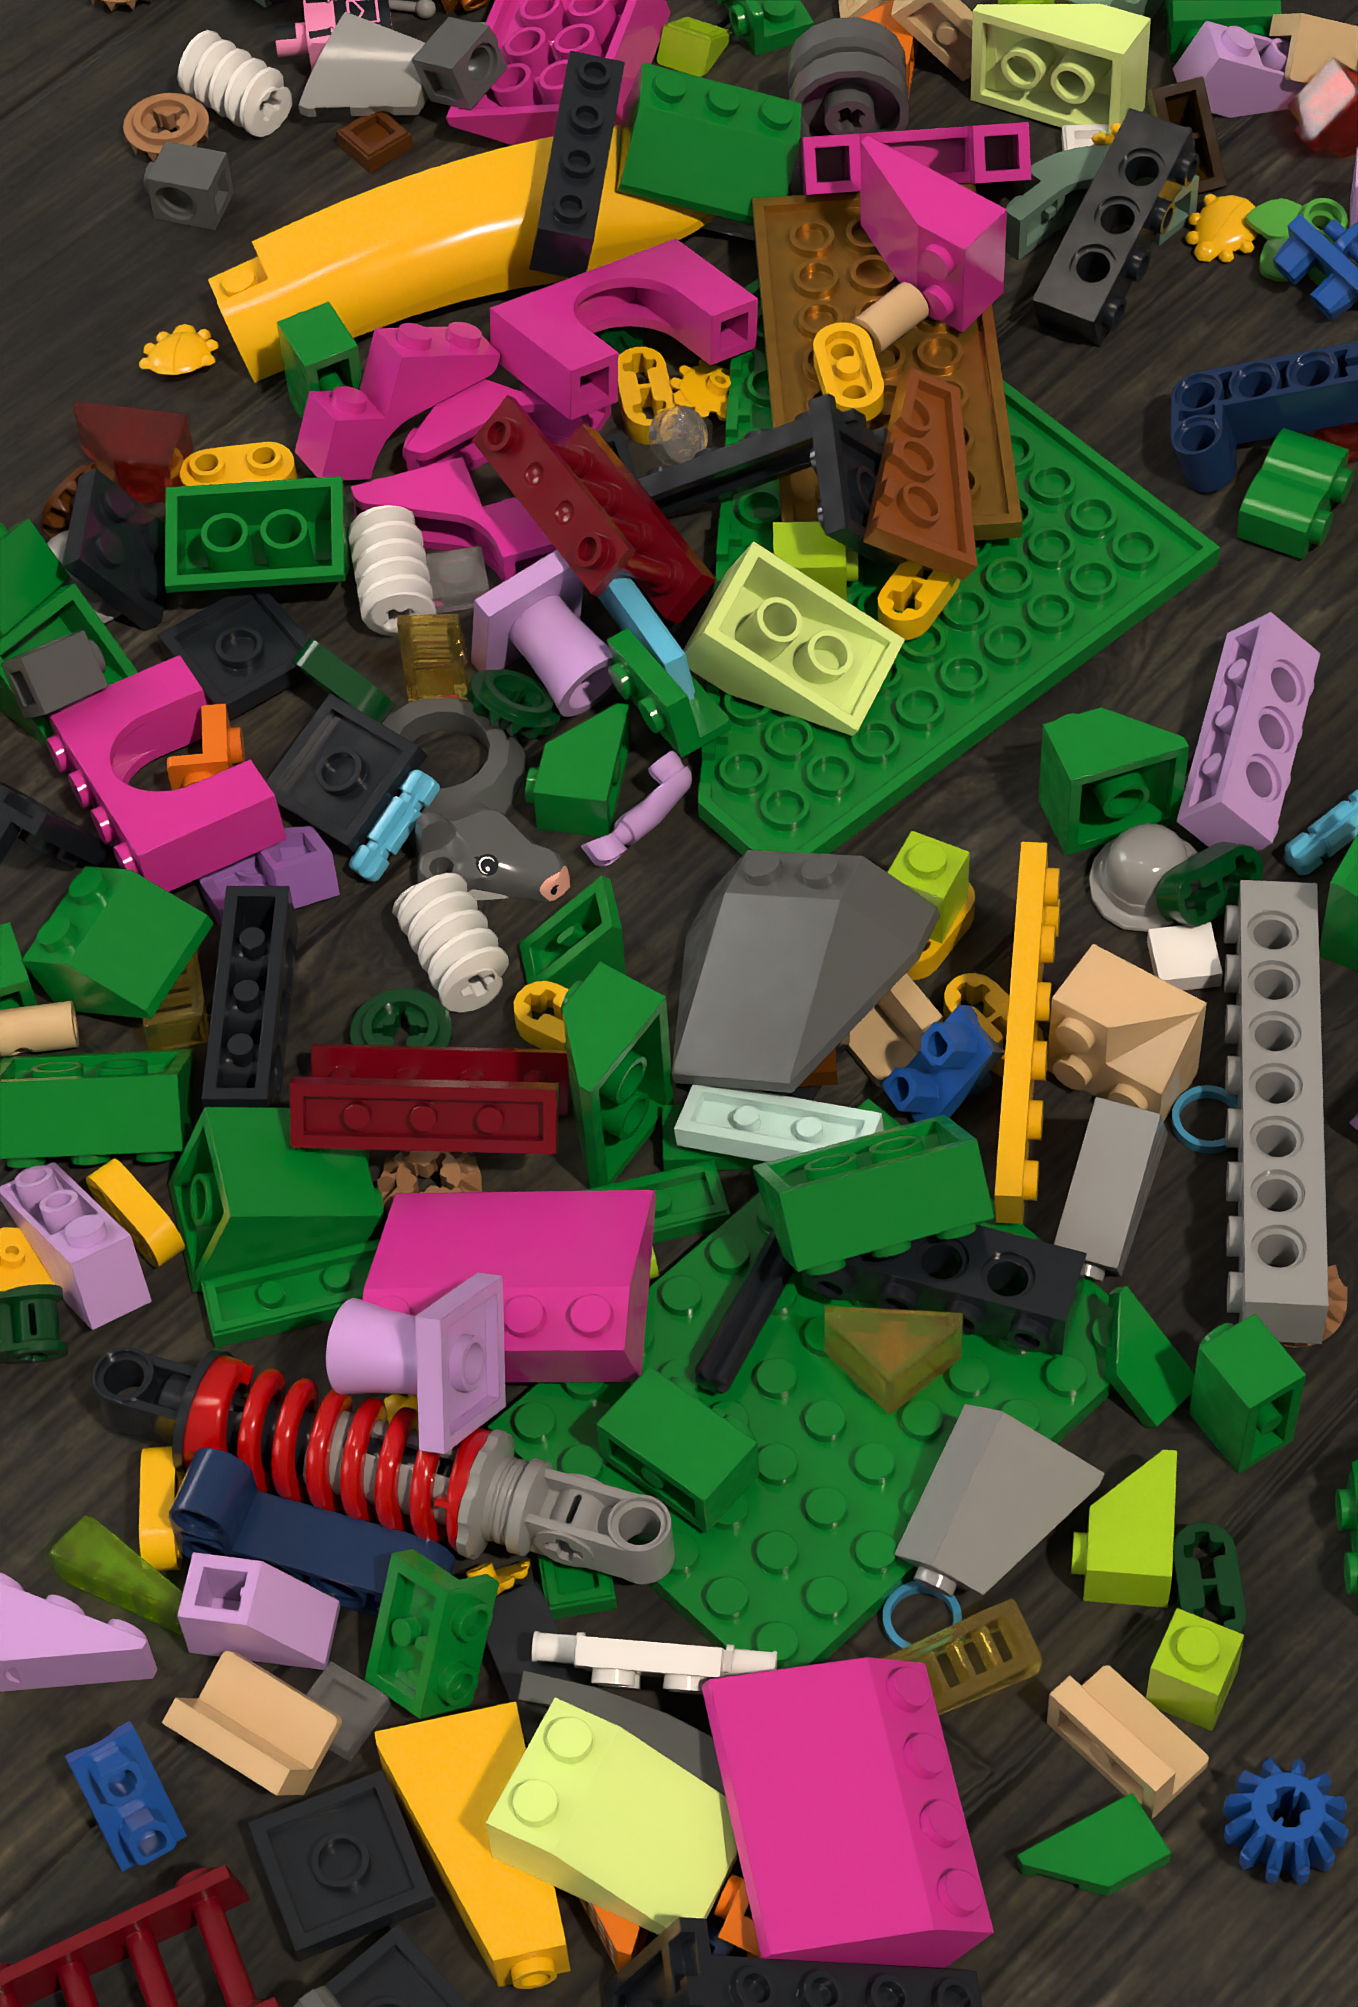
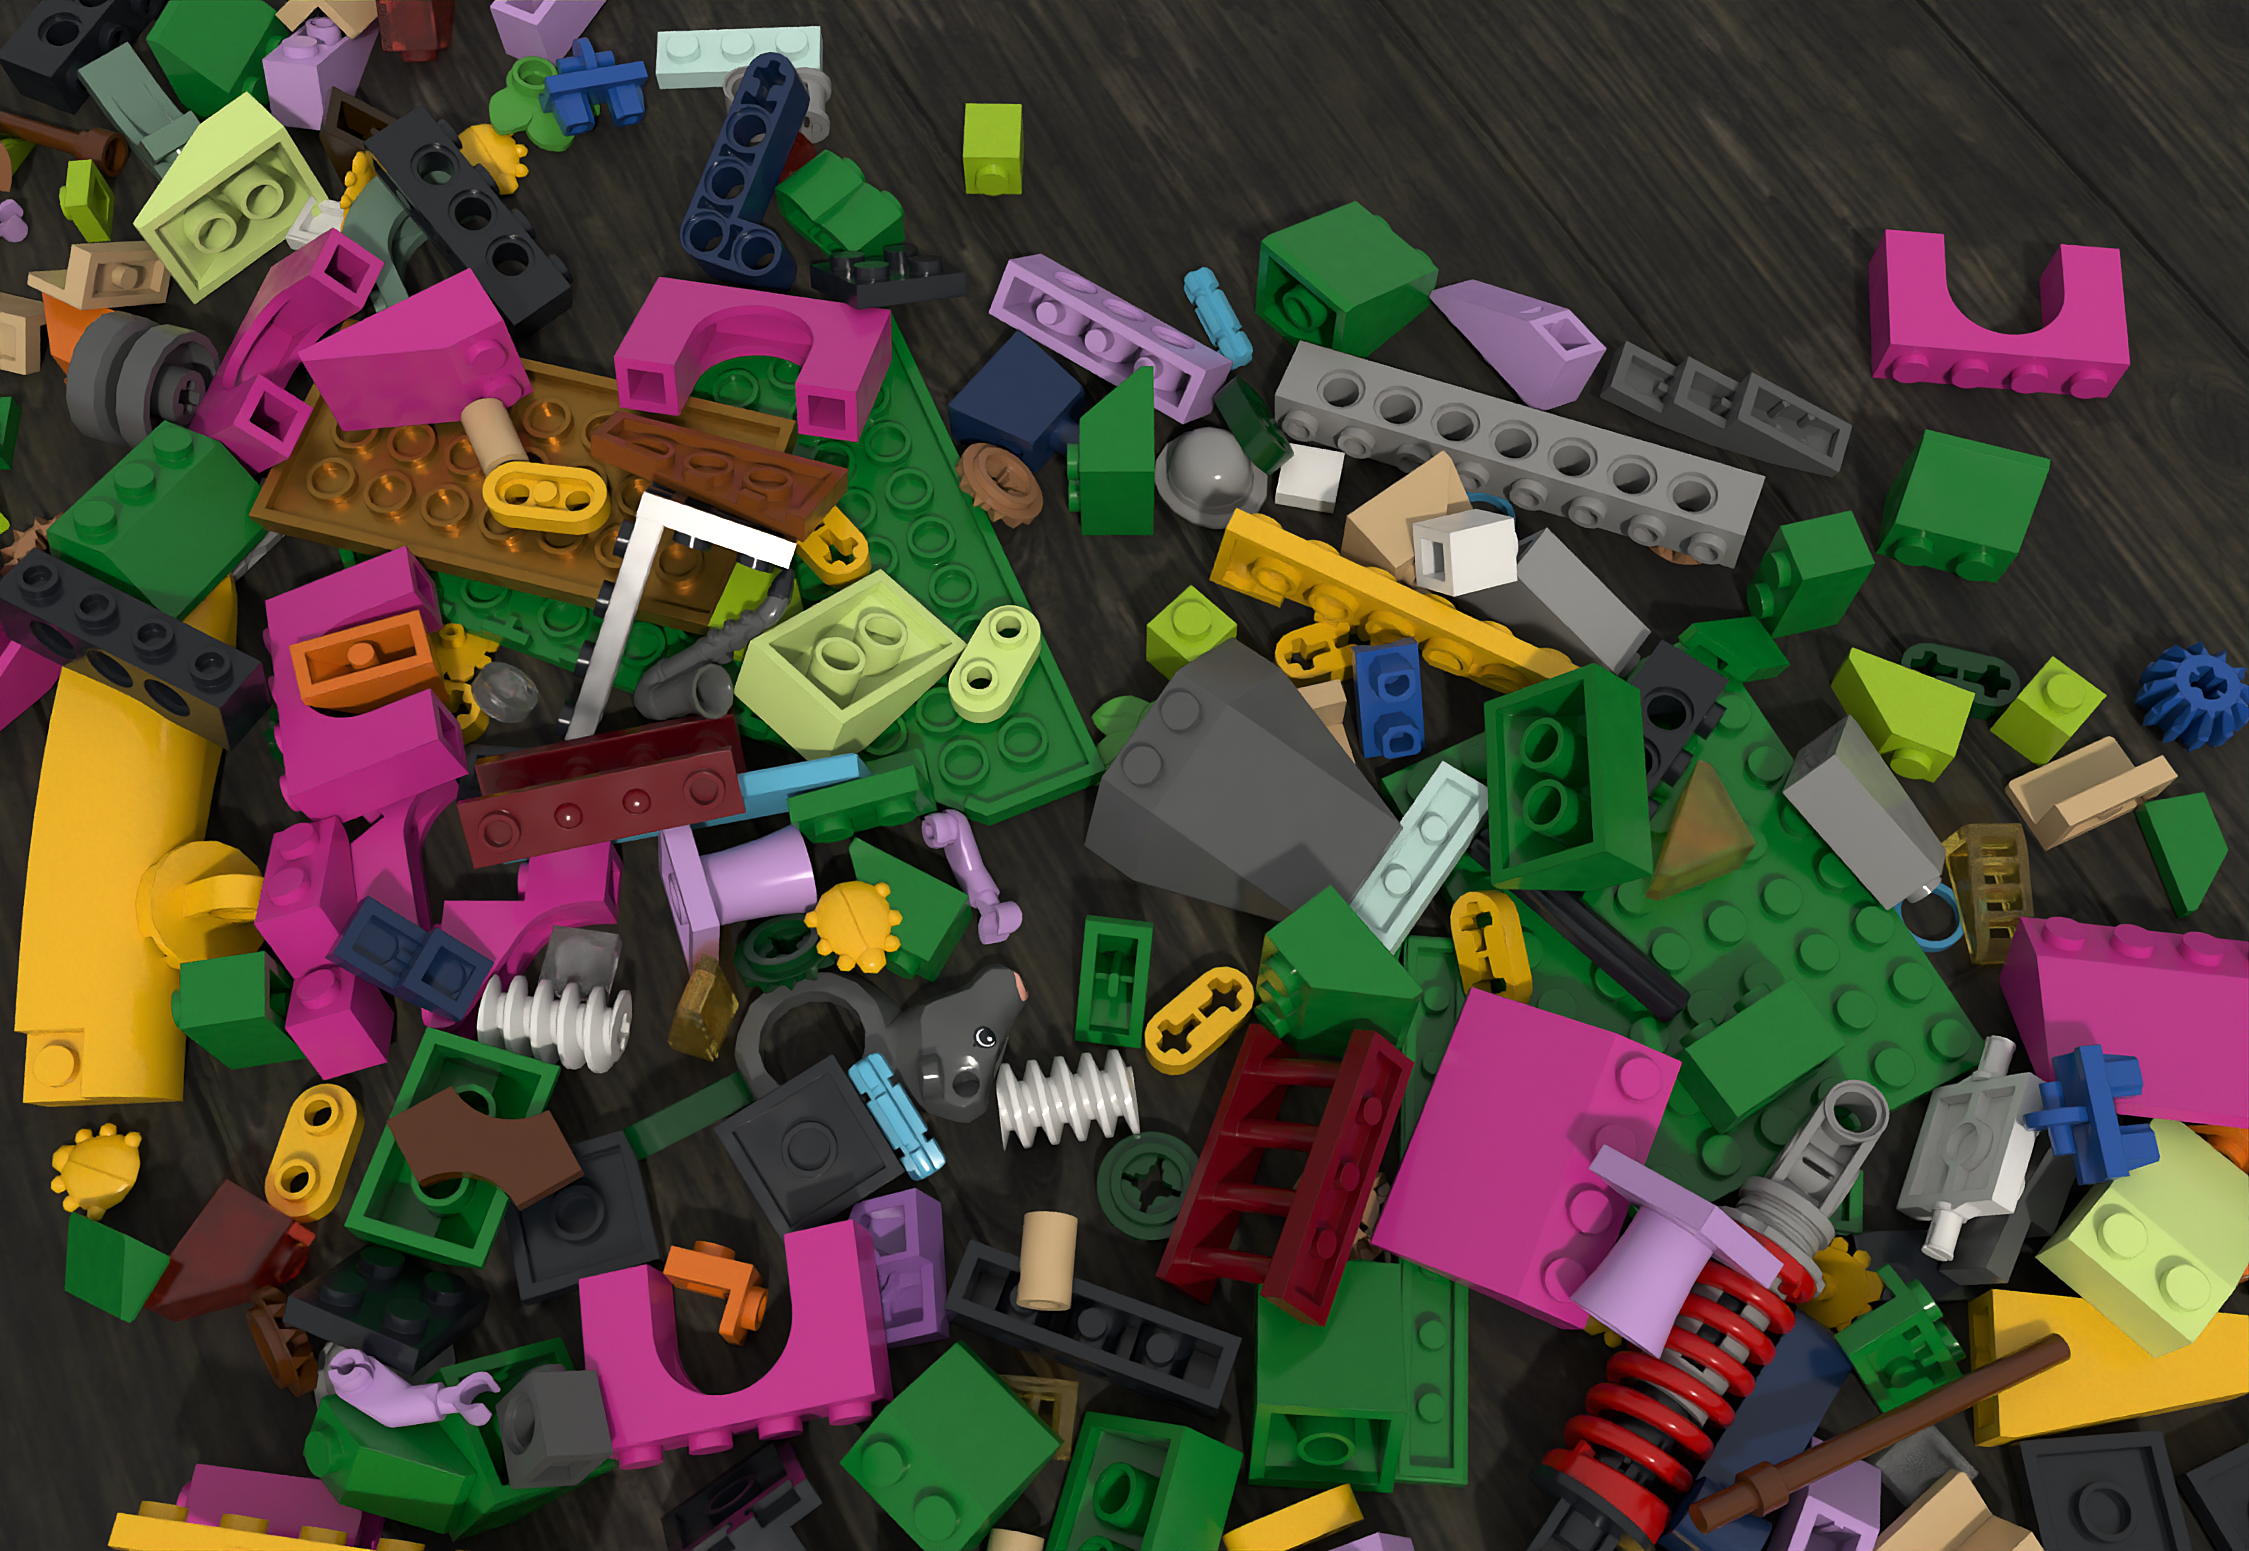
camera: 75 degrees left, 10 degrees up
none -> green slope [65,1211,171,1323]
none -> yellow tile [135,841,265,970]
none -> orange slope [289,610,450,715]
none -> dark blue slope [325,896,494,1022]
none -> lavender arm [328,1349,501,1428]
none -> reddish brown tile [386,1086,584,1211]
none -> dark pink arch [614,277,892,442]
none -> dark grey piece [633,568,794,721]
none -> yellow piece [804,880,903,973]
none -> black plate [810,245,966,310]
none -> dark blue torso [948,329,1085,473]
none -> yellowish green plate [948,605,1041,723]
none -> medium nougat gear [955,443,1043,529]
none -> tan piece [1016,1211,1078,1311]
none -> white brick [1412,509,1518,597]
none -> yellow beam [1450,890,1533,1005]
none -> reddish brown bar [1689,1333,2071,1534]
none -> blue hips [2023,1044,2160,1186]

